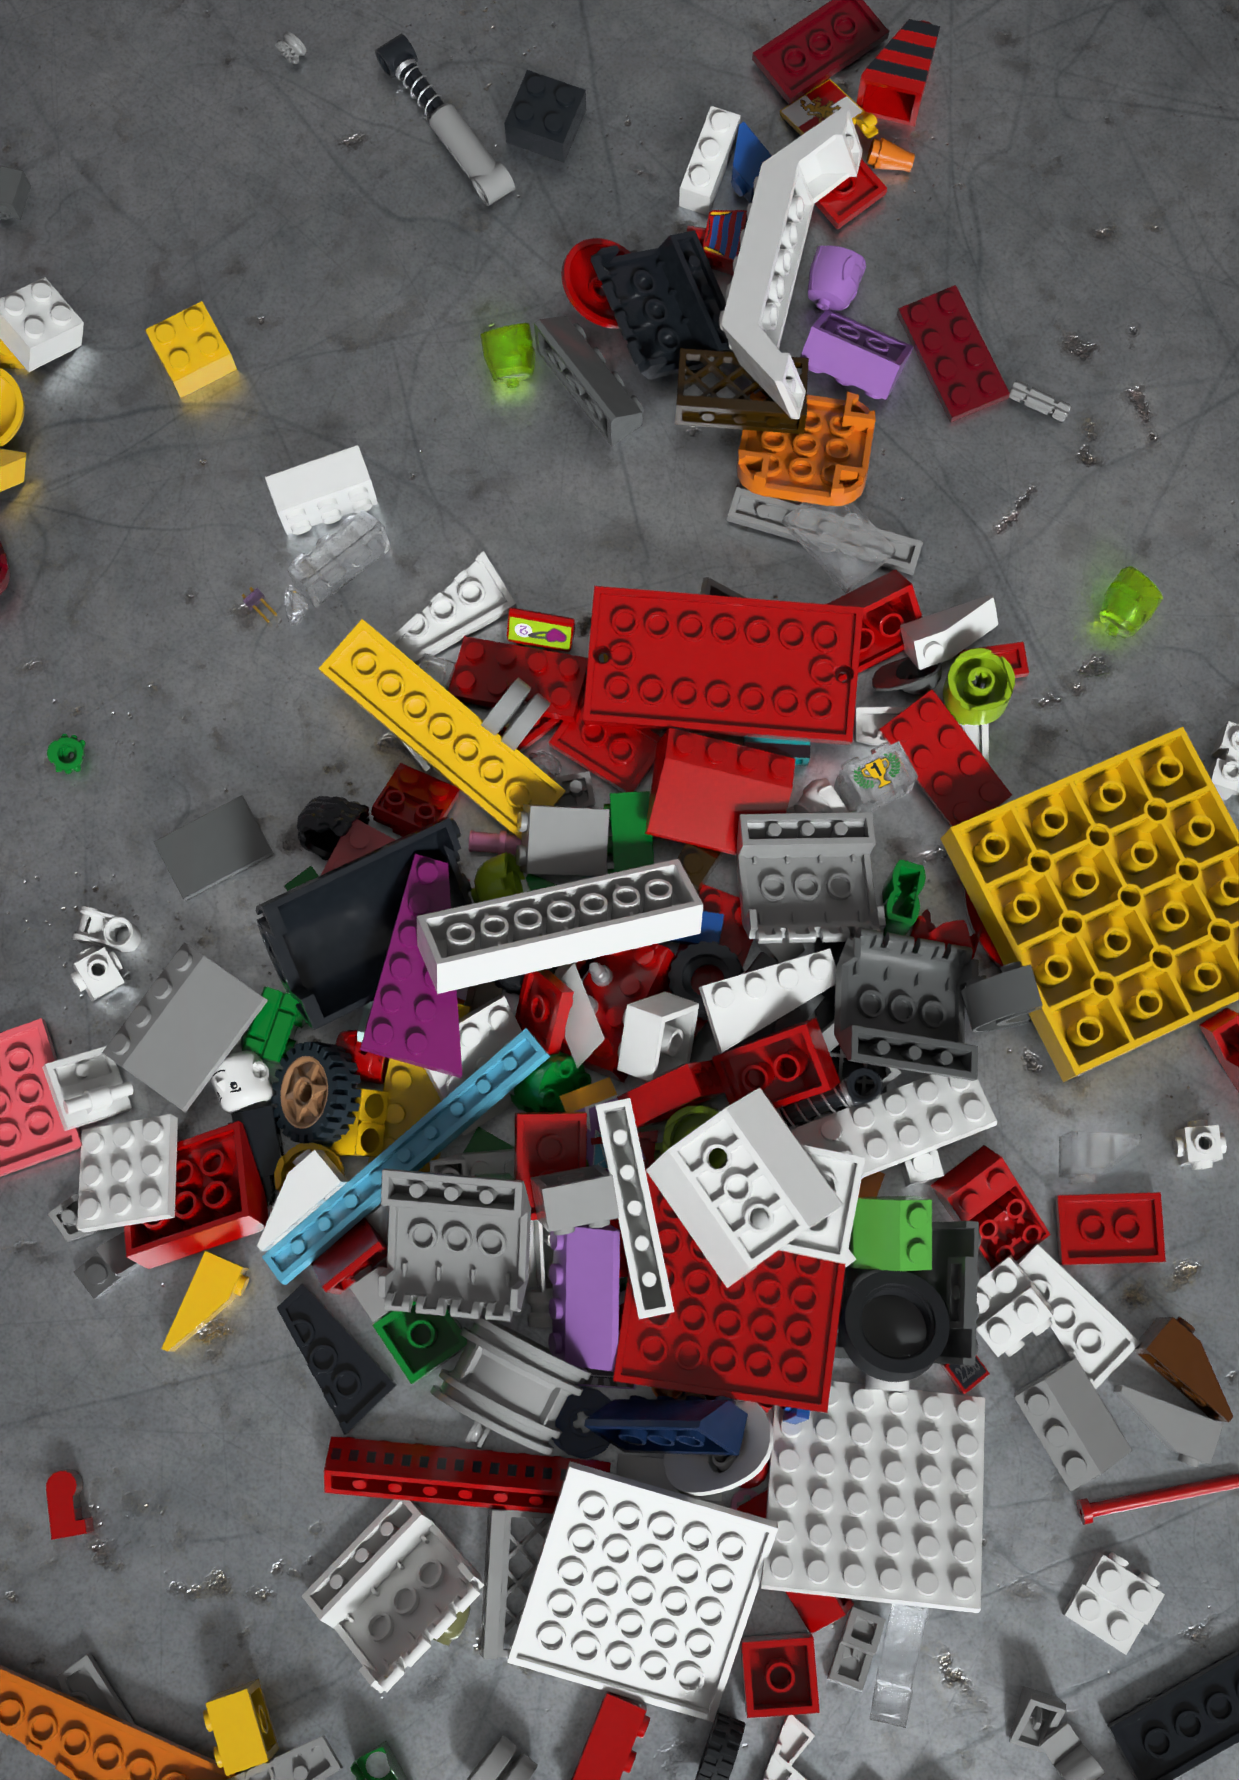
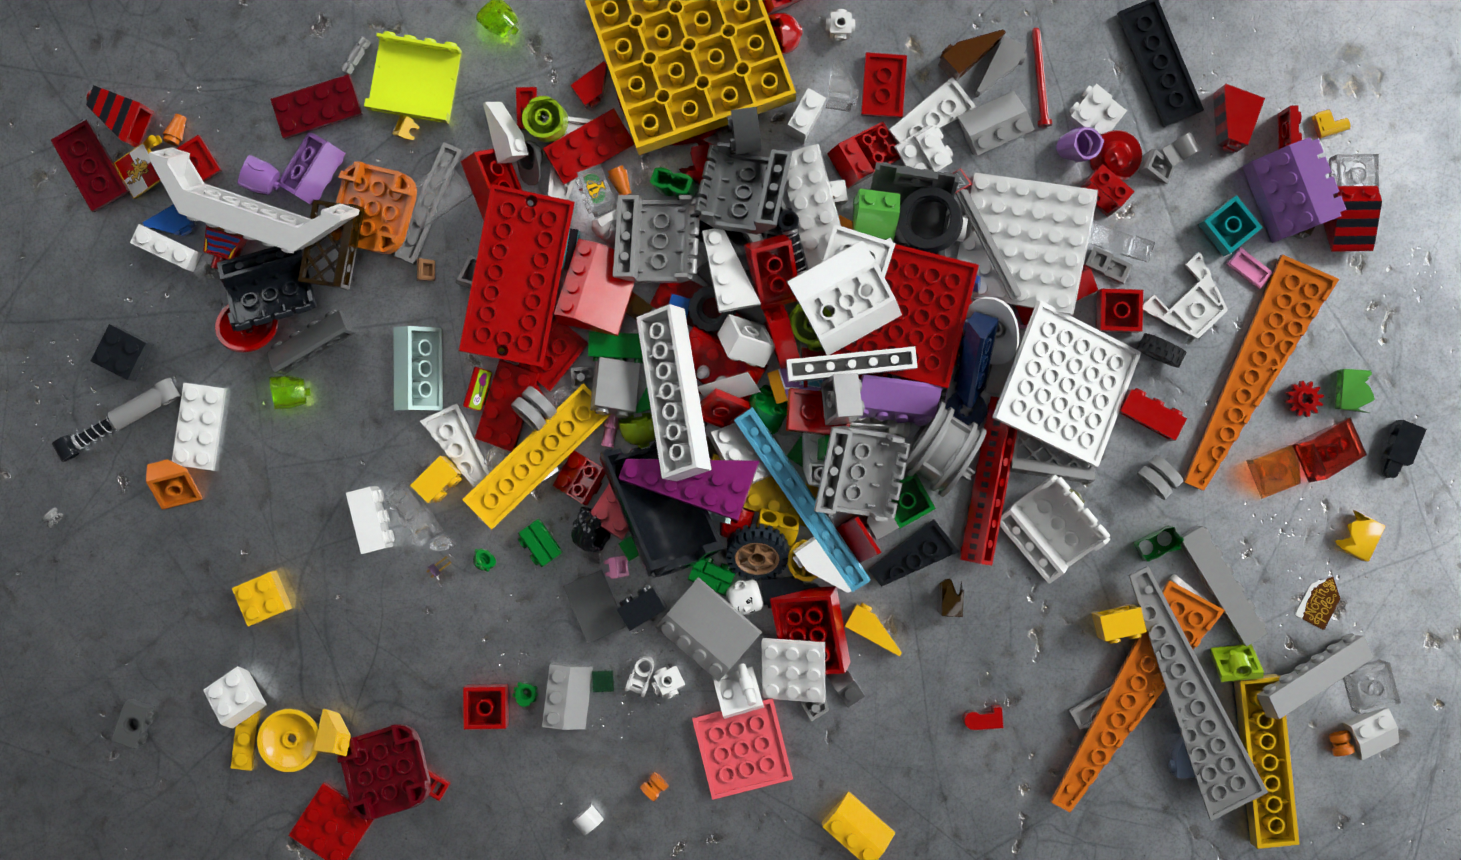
camera: 90 degrees left, 10 degrees up
none -> orange slope [146,459,202,510]
none -> white plate [172,383,227,471]
none -> neon yellow panel [364,31,462,124]
none -> yellow tile [392,115,419,140]
none -> light aqua slope [393,326,443,411]
none -> yellow brick [410,456,463,503]
none -> medium nougat slope [417,258,435,281]
none -> red brick [463,684,509,730]
none -> green animal [473,548,496,572]
none -> green brick [518,518,563,567]
none -> light grey slope [542,662,593,730]
none -> red slope [571,61,608,109]
none -> clear green tile [592,670,614,692]
none -> bright pink tile [604,555,629,579]
none -> orange cone [607,165,632,195]
none -> black brick [617,584,667,631]
none -> red cylinder [768,13,803,55]
none -> white brick [786,88,826,144]
none -> dark brown piece [937,579,964,617]
none -> light grey axle [956,189,1021,300]
none -> medium lavender helmet [1056,127,1104,163]
none -> red window [1080,164,1135,217]
none -> red hat [1090,130,1142,180]

